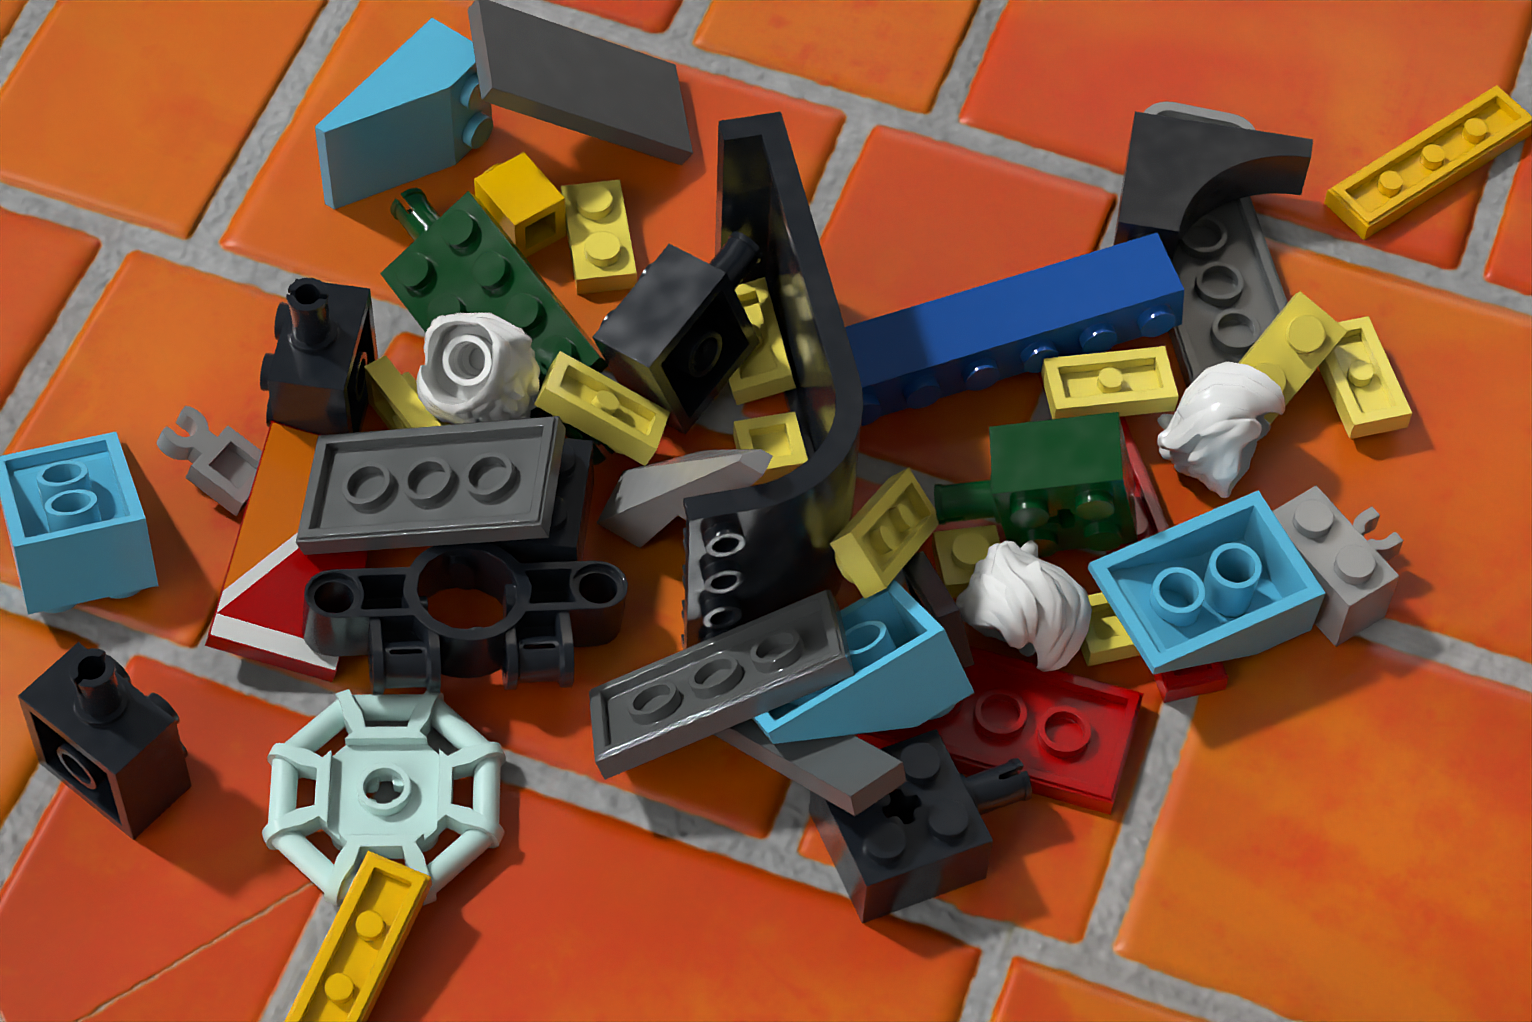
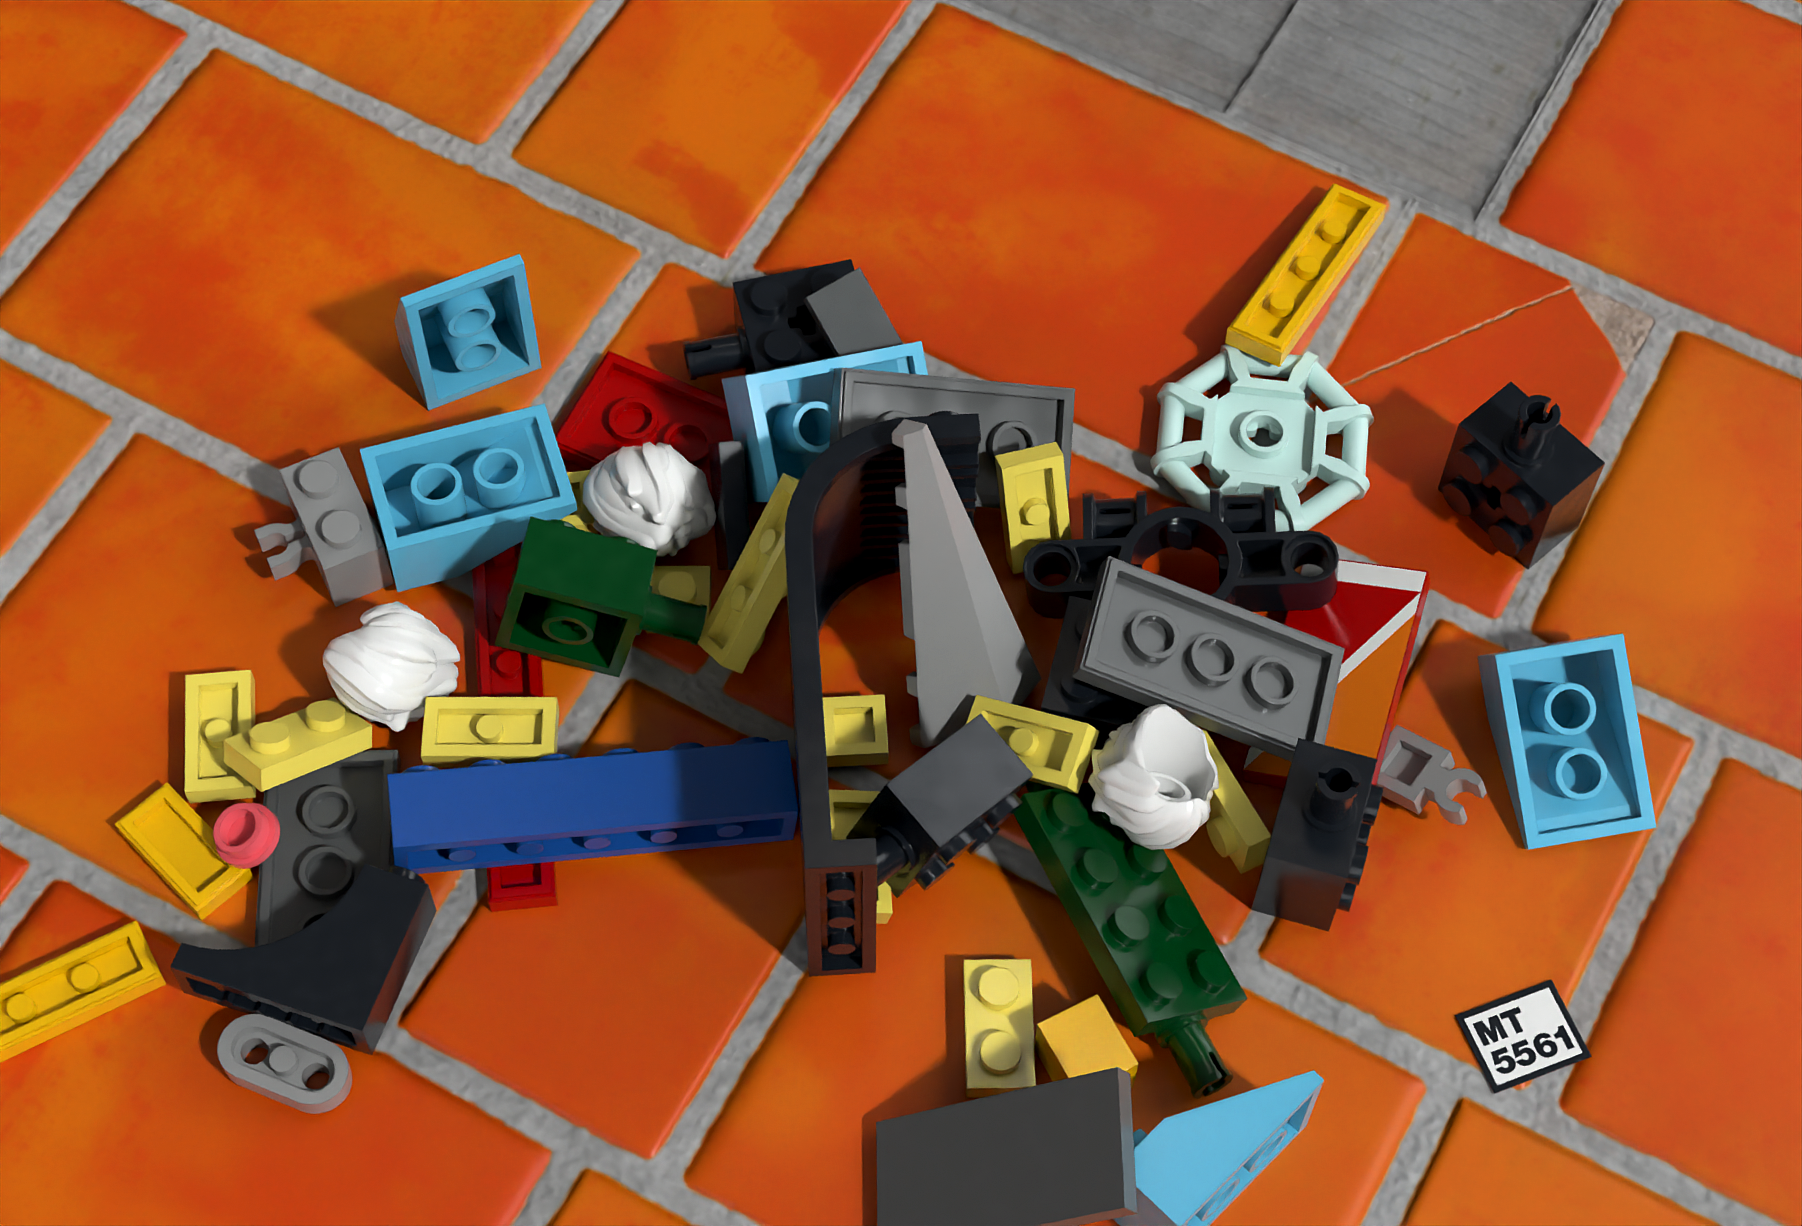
camera: 170 degrees left, 5 degrees up
none -> yellow tile [115,783,254,921]
none -> coral plate [213,803,280,869]
none -> medium azure slope [394,254,542,411]
none -> light yellow plate [995,442,1071,574]
none -> sticker [1455,979,1592,1094]

